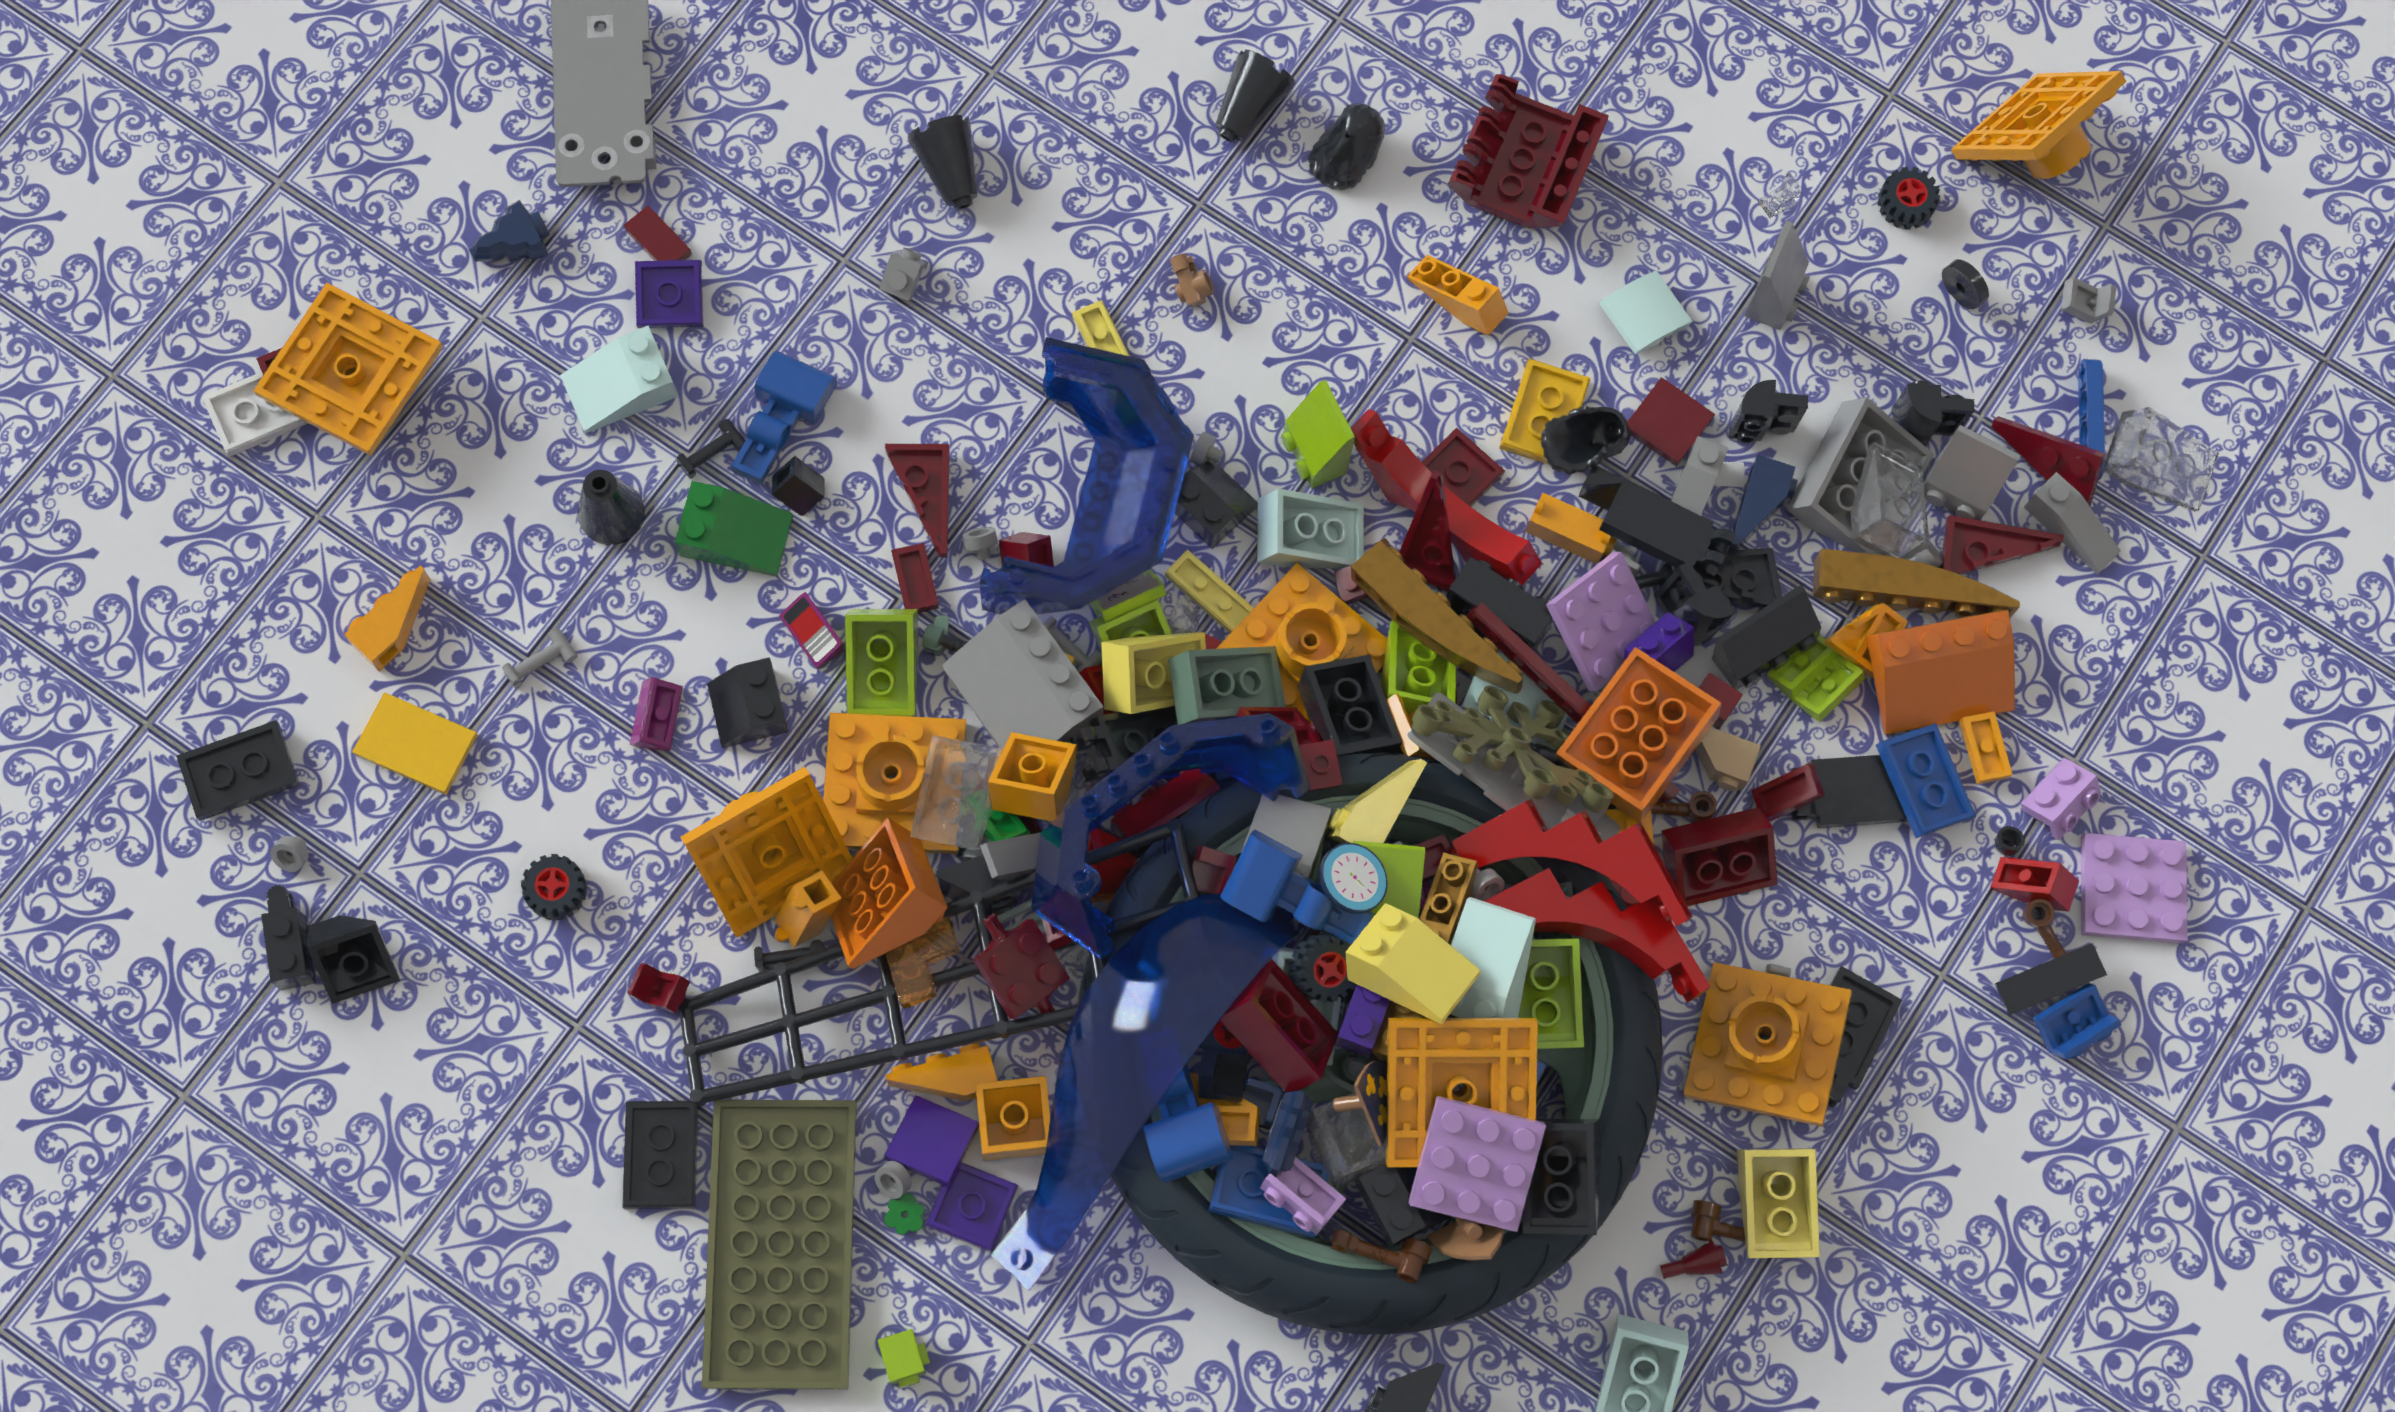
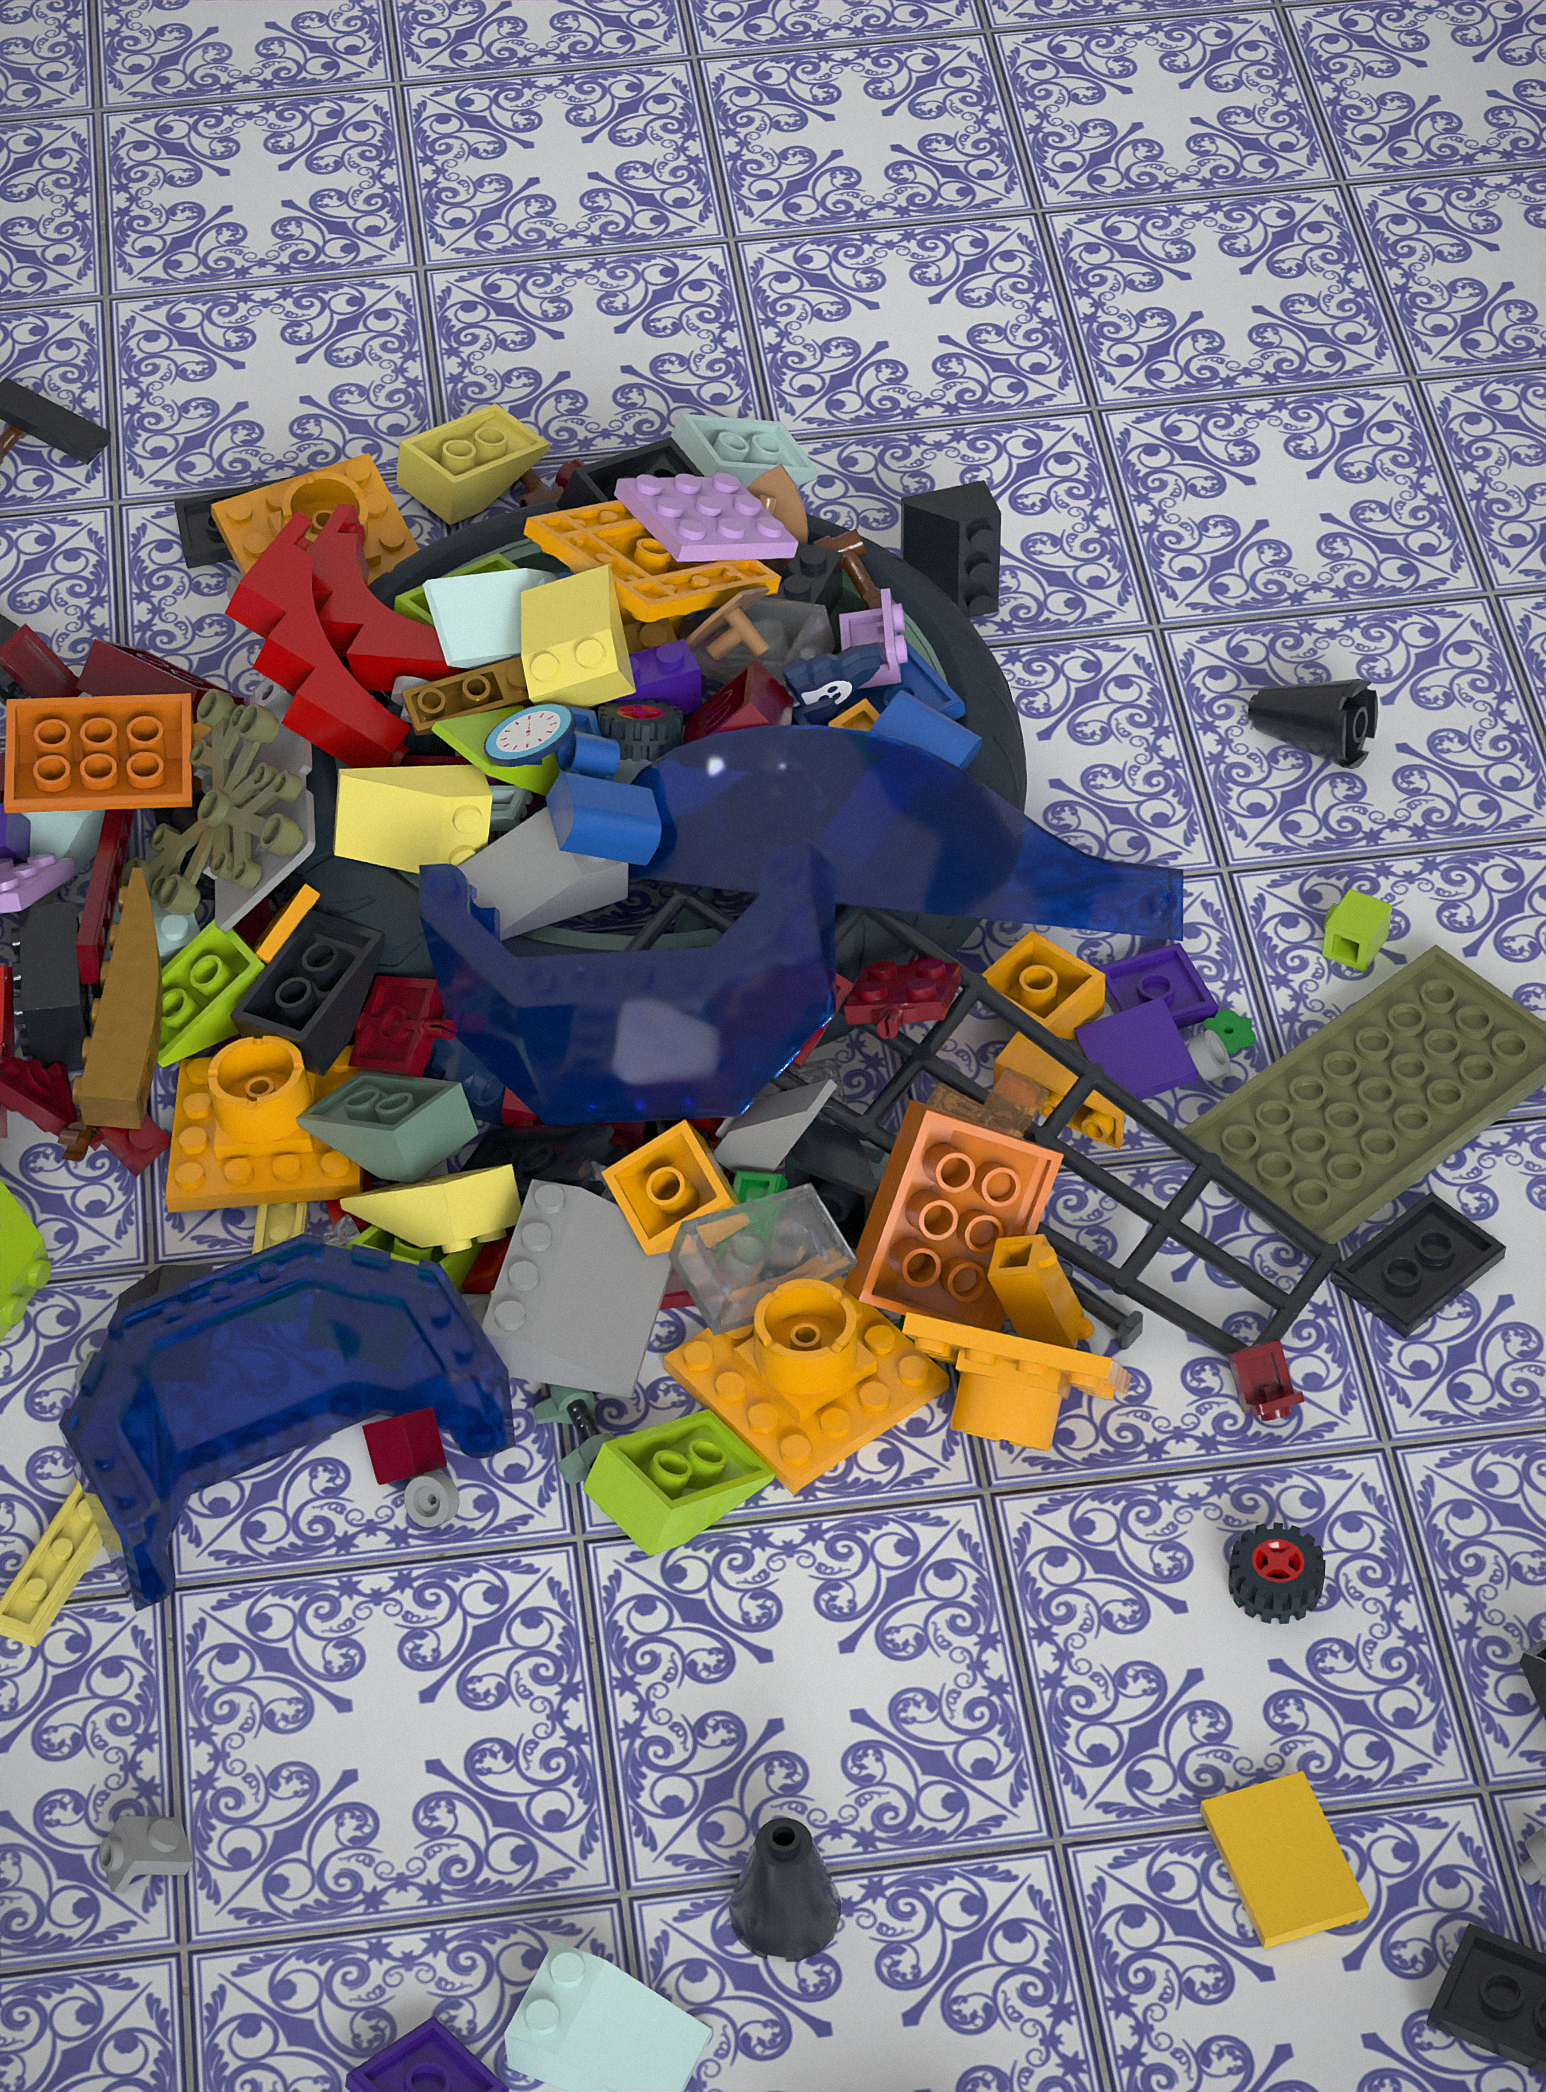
camera: 125 degrees left, 25 degrees down
light orange slope [344,565,431,671] -> none
light grey piece [502,628,578,689] -> none
magenta slope [630,677,683,751] -> none
green slope [675,481,794,577] -> none
black piece [676,419,746,479] -> none
black slope [707,657,789,748] -> none
blue plate [731,350,837,485] -> none
black panel [772,456,825,516] -> none
slope [779,592,845,669] -> none
dark red wing [885,444,950,558] -> none
dark red tile [891,543,939,613] -> none
dark red panel [1191,846,1237,897] -> none
light aqua slope [1257,488,1364,569] -> none
dark red bracket [1296,739,1342,791] -> none
blue bracket [2033,983,2122,1059] -> none

